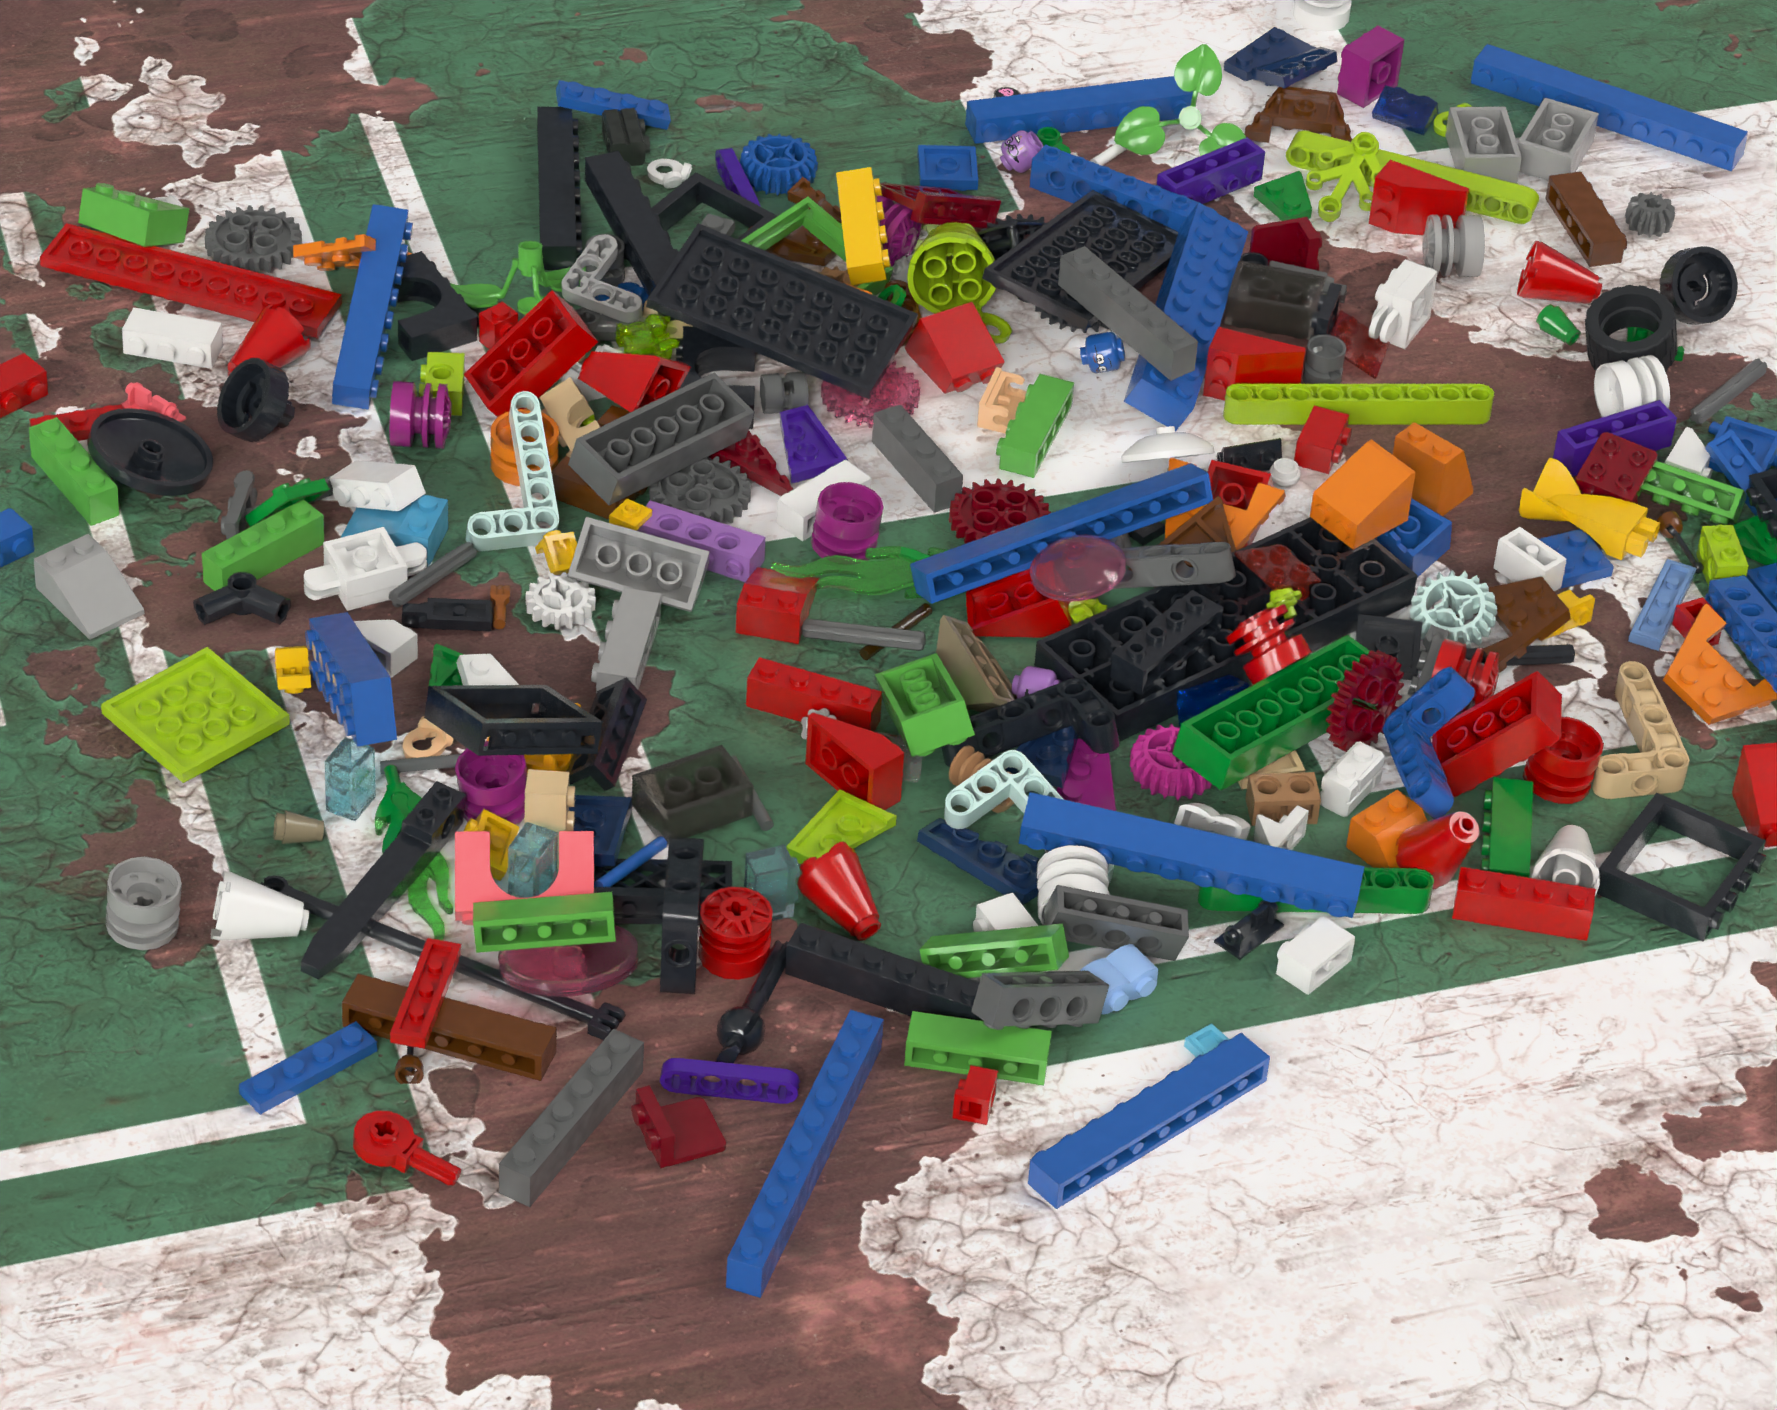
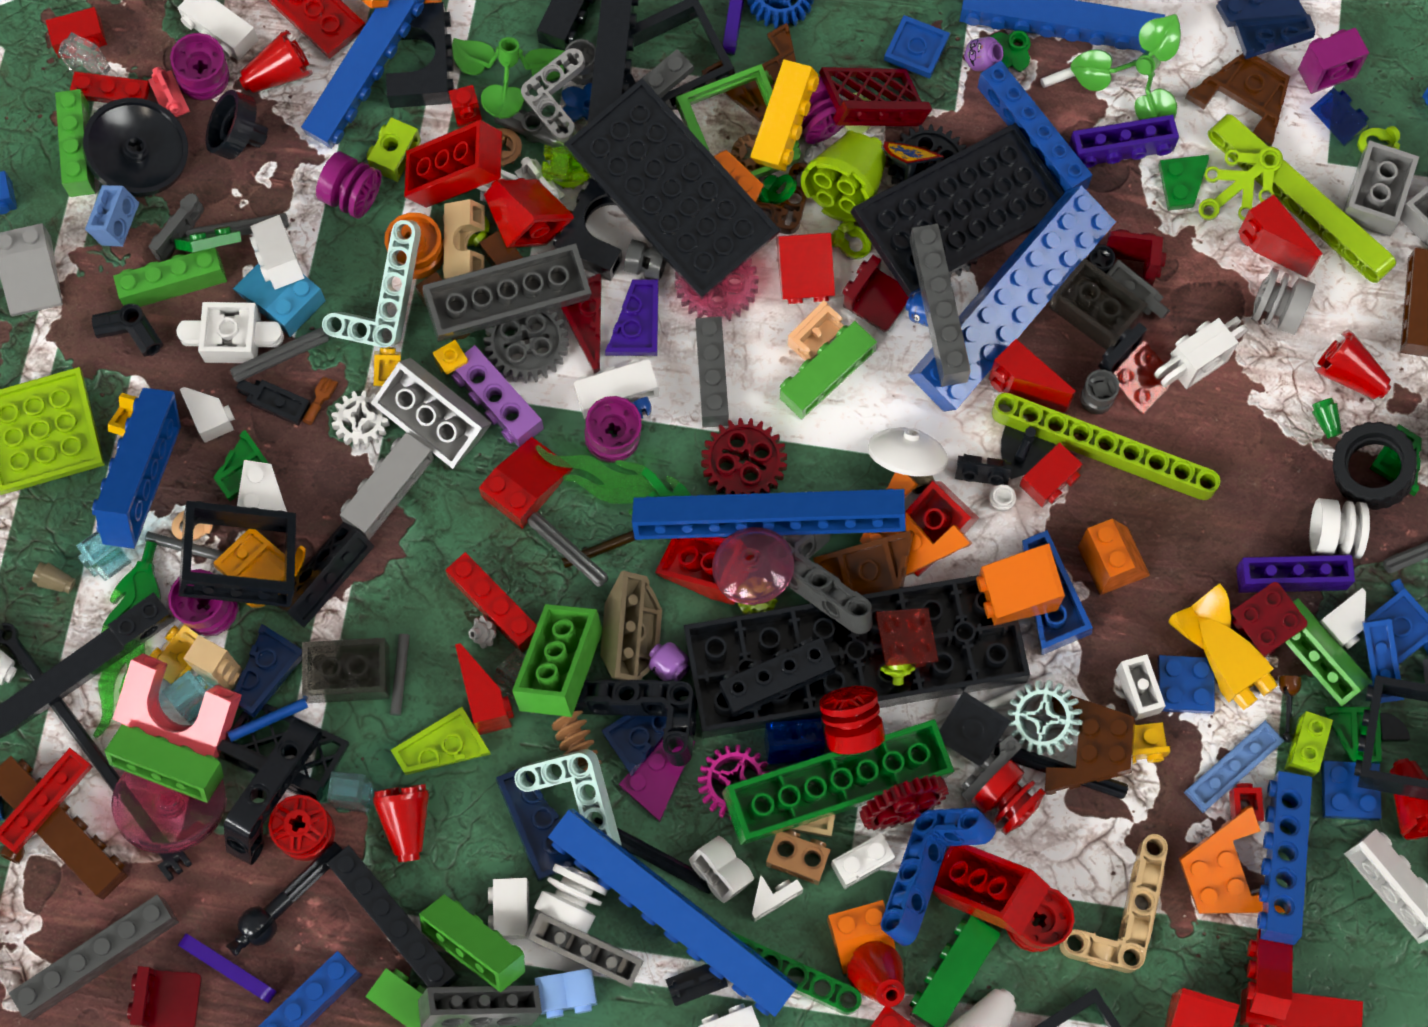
camera: 30 degrees right, 30 degrees up
none -> clear bracket [58,32,111,75]
none -> medium blue brick [85,185,139,247]
none -> magenta wheel [170,33,230,100]
none -> dark red bracket [842,255,913,332]
none -> black shield [1001,425,1055,479]

